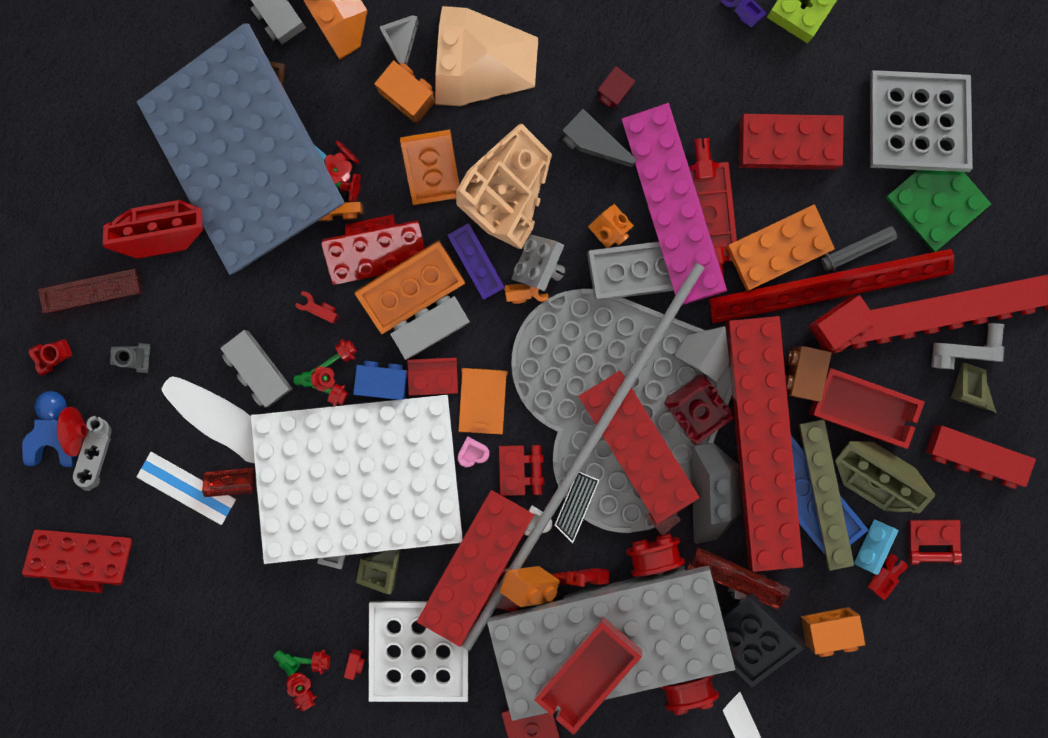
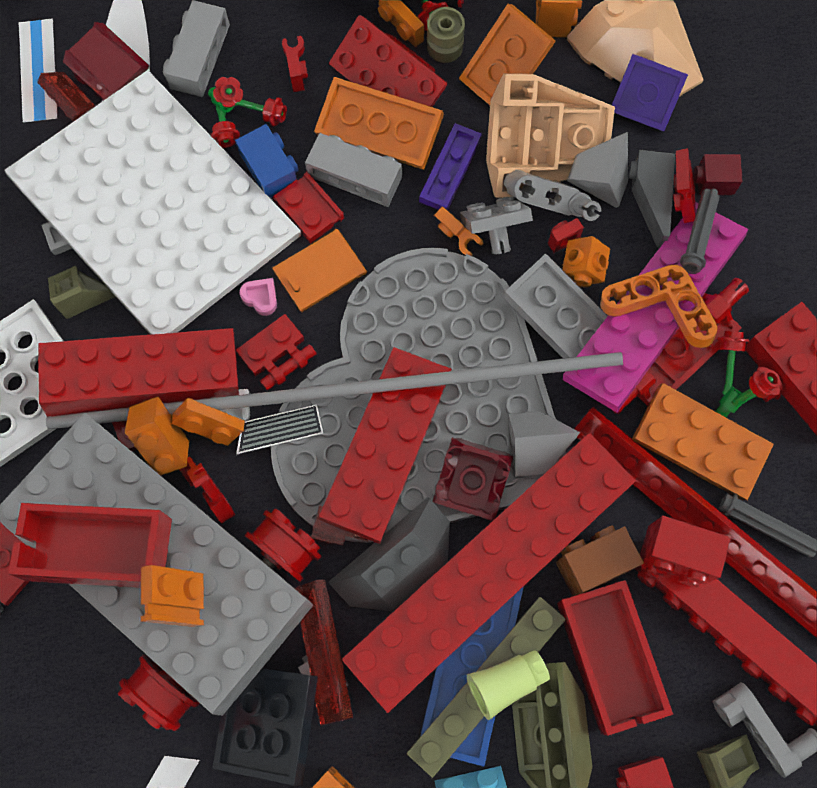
camera: 60 degrees right, 15 degrees down
none -> dark red slope [63,22,149,101]
none -> orange plate [141,565,204,627]
none -> orange plate [171,398,245,446]
none -> olive wheel [427,7,465,63]
none -> yellowish green plant [467,650,550,720]
none -> light grey beam [504,170,601,221]
none -> red plate [548,218,584,253]
none -> light grey slope [567,132,628,208]
none -> orange beam [600,265,717,348]
none -> dark purple plate [612,54,688,131]
none -> red plate [674,148,696,223]
none -> dark grey axle [680,188,719,274]
none -> plant [715,331,783,417]

